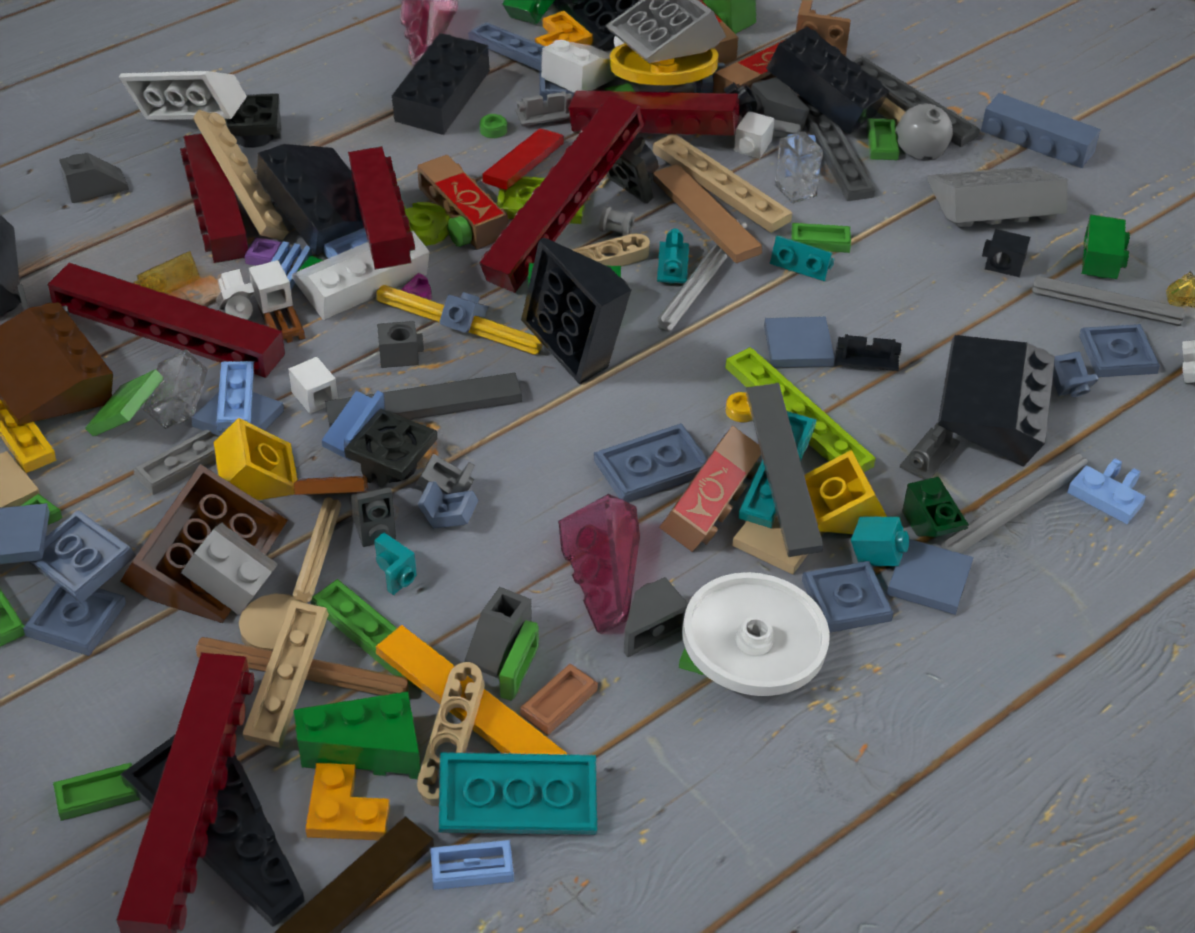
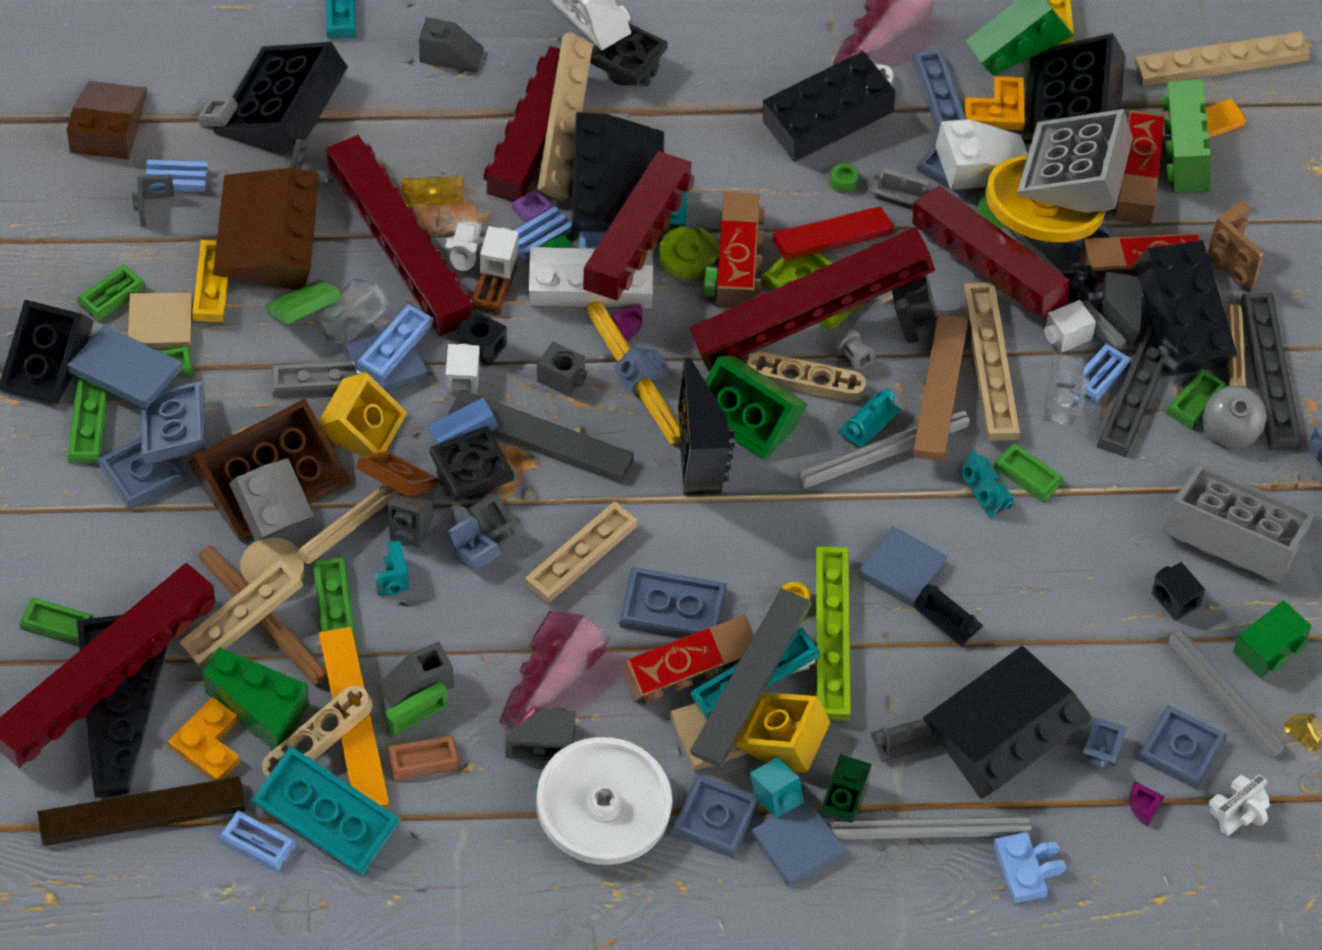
camera: 35 degrees right, 10 degrees up
none -> black brick [457,310,507,366]
none -> tan plate [525,501,638,604]
none -> magenta tile [1129,781,1164,827]

